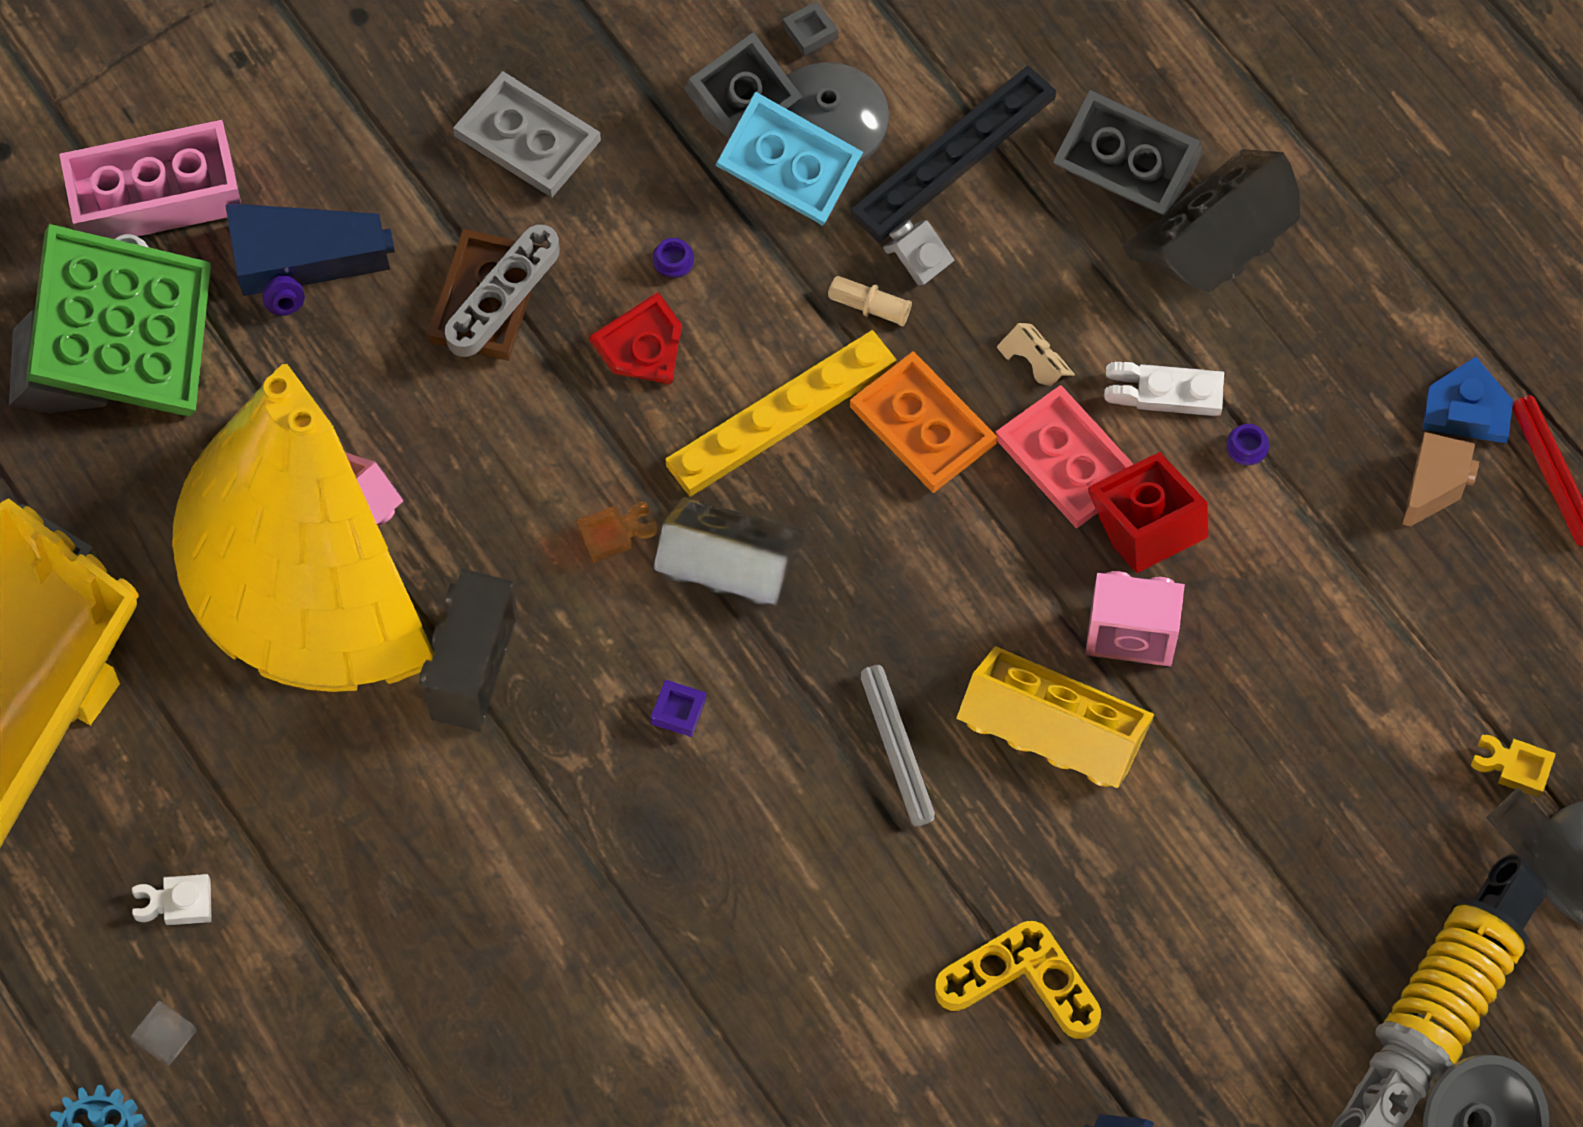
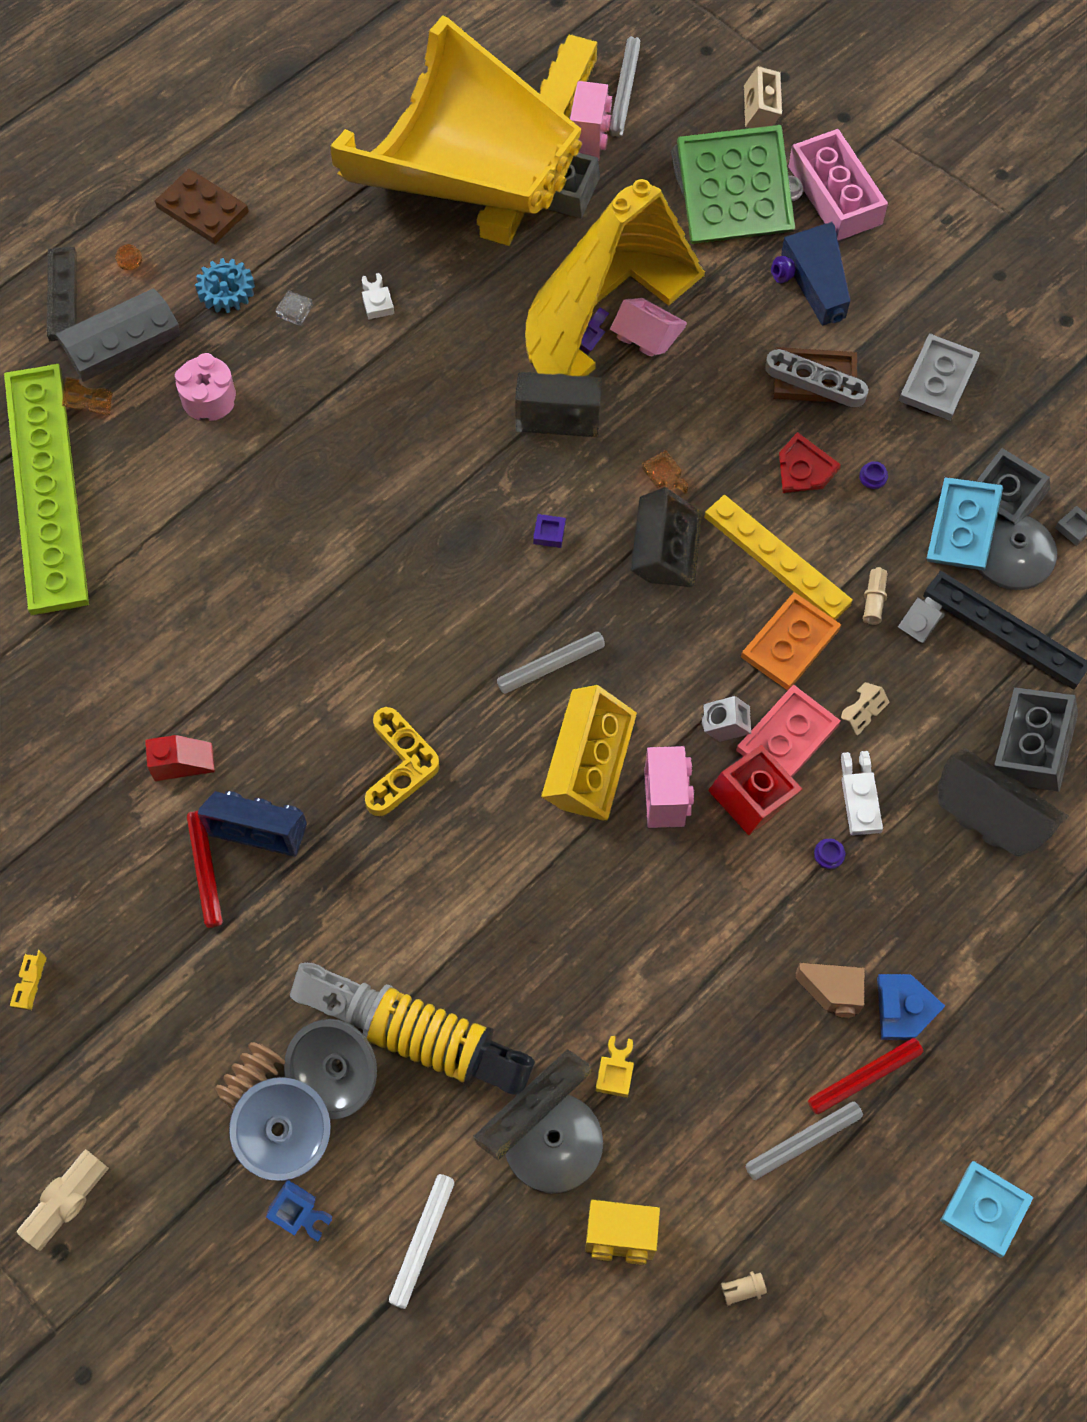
camera: 80 degrees right, 0 degrees up
none -> light grey brick [702,696,751,742]

